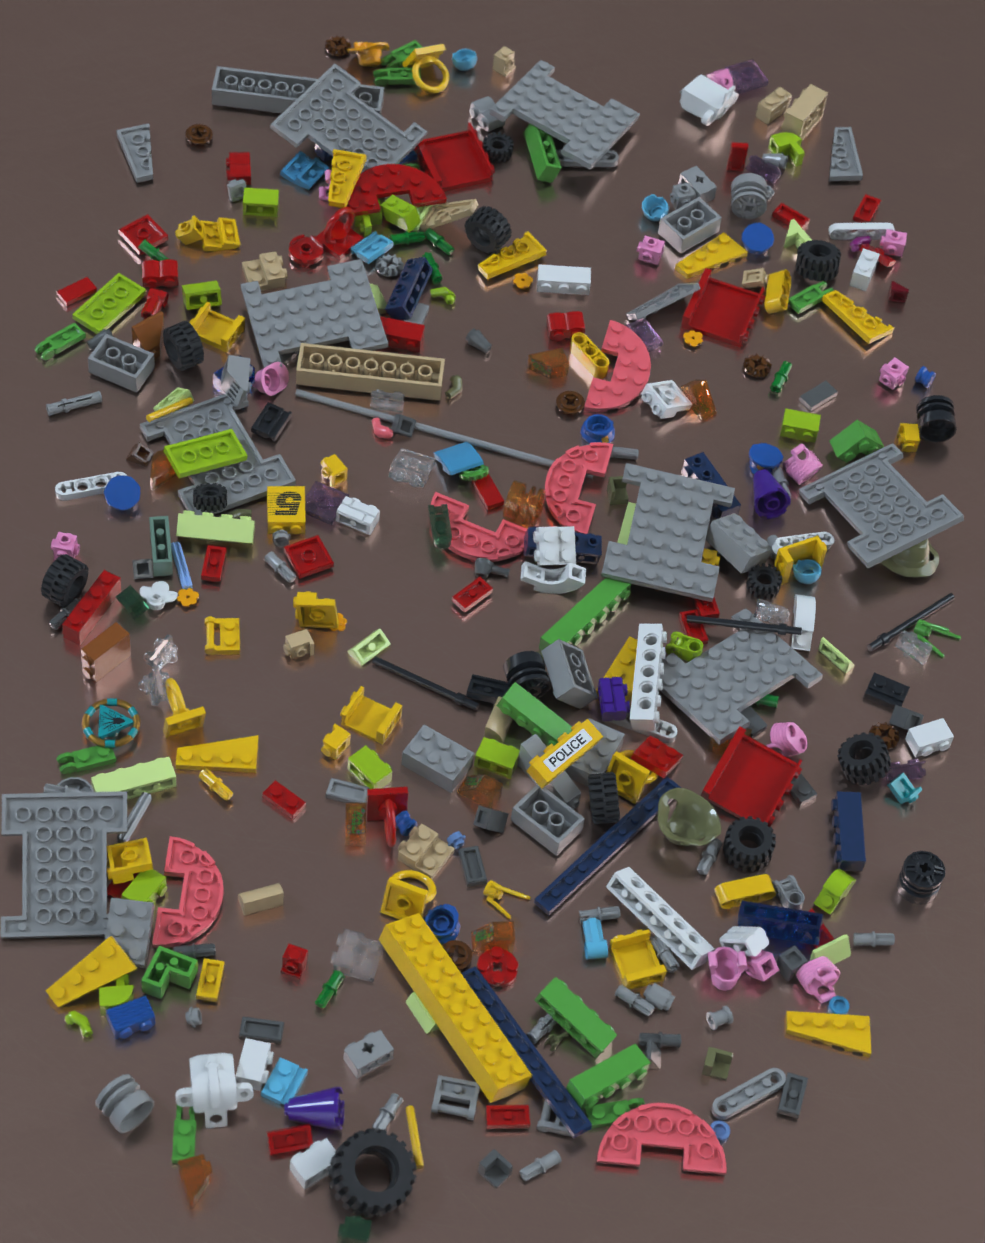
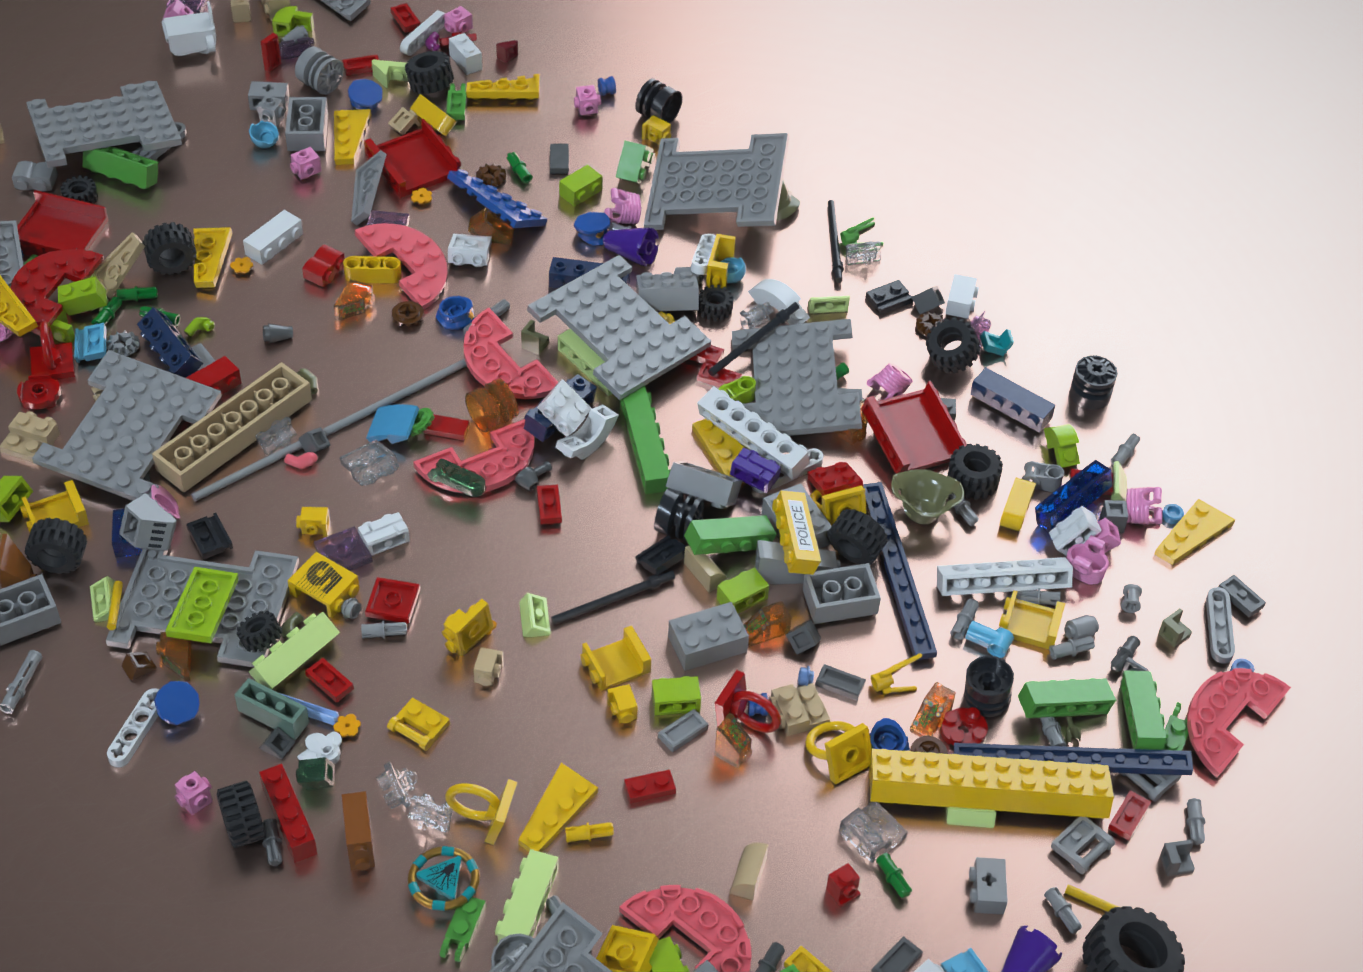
camera: 50 degrees left, 5 degrees down
none -> blue wing [447,169,548,228]
none -> black wheel [964,655,1014,717]

